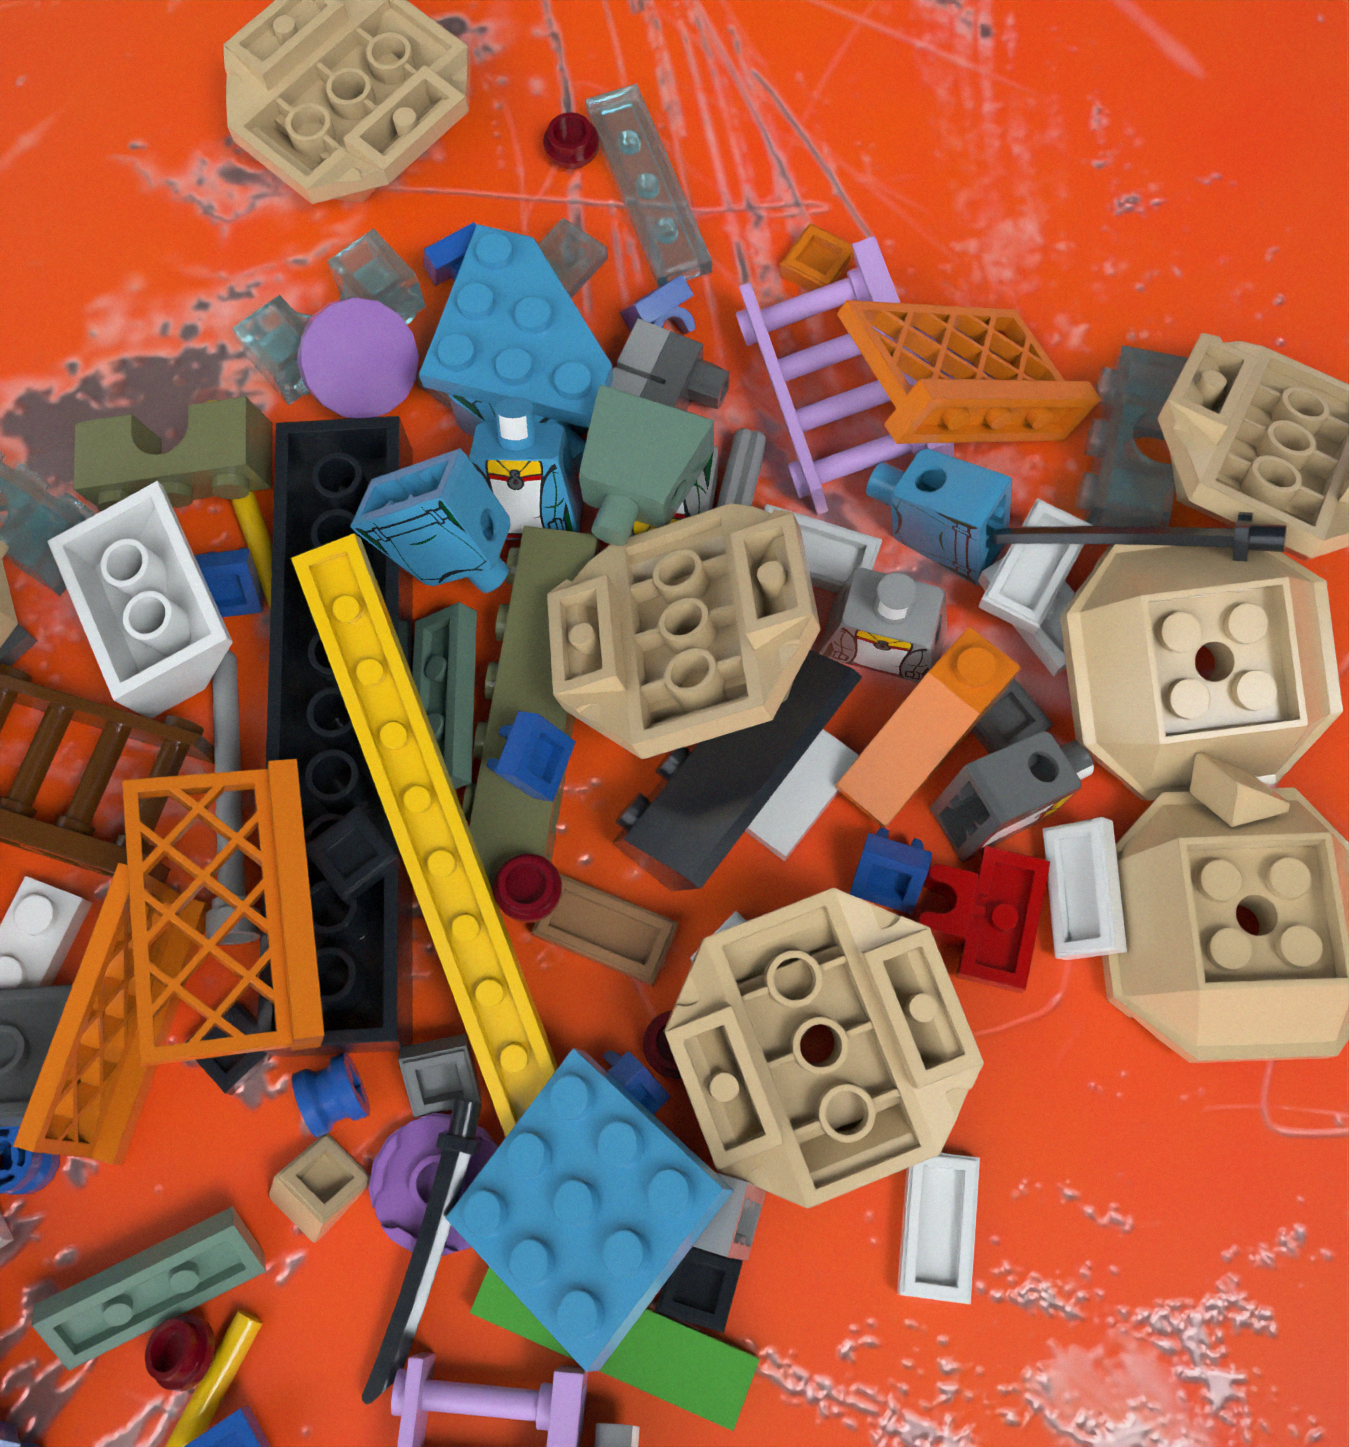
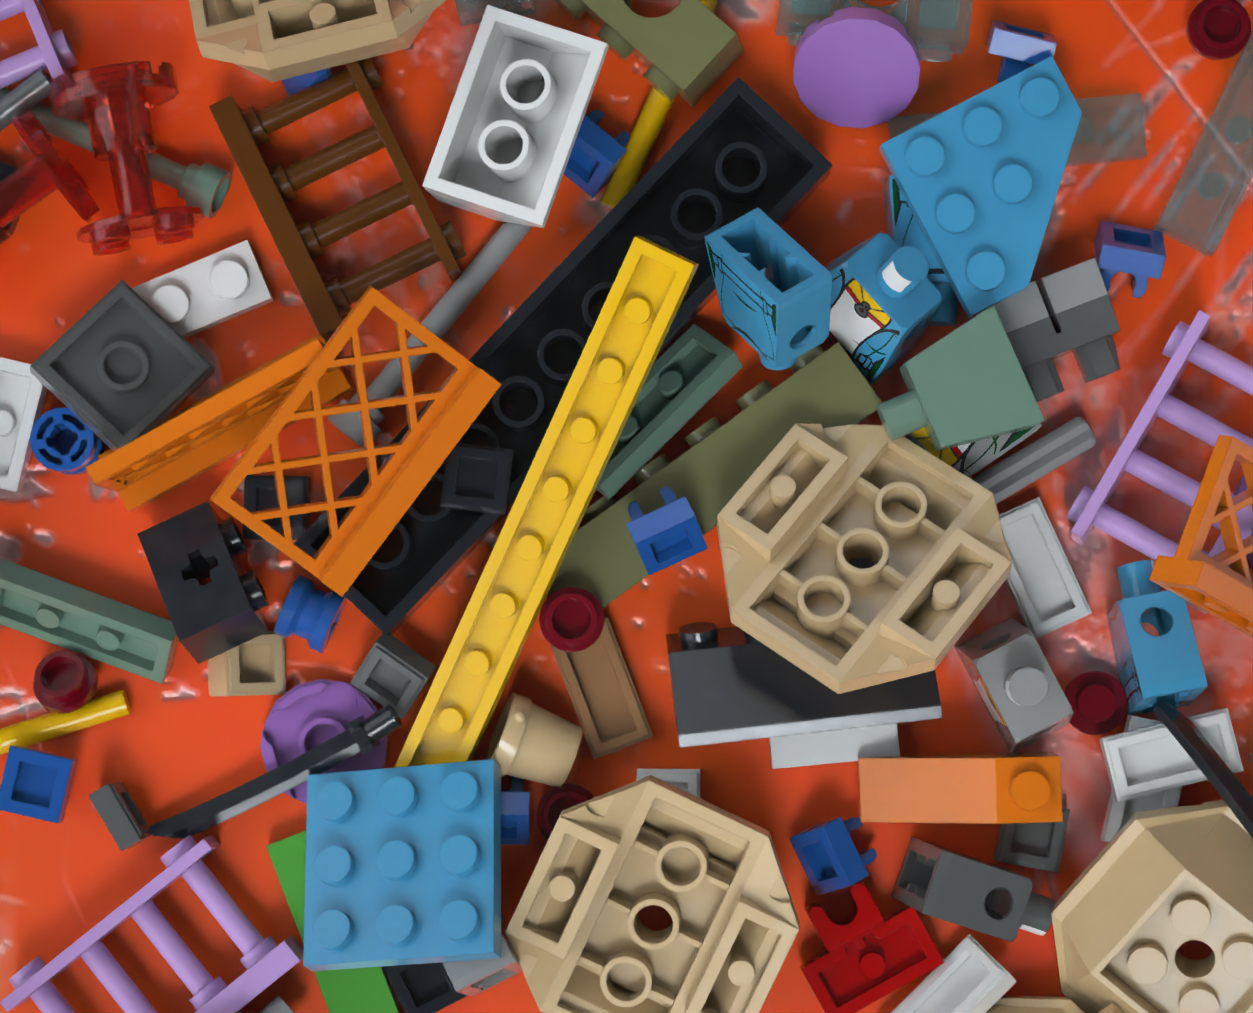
camera: 45 degrees right, 15 degrees up
none -> dark grey tile [88,781,151,851]
none -> black brick [138,501,269,664]
none -> tan piece [485,692,582,788]
none -> dark red plate [1064,671,1127,735]

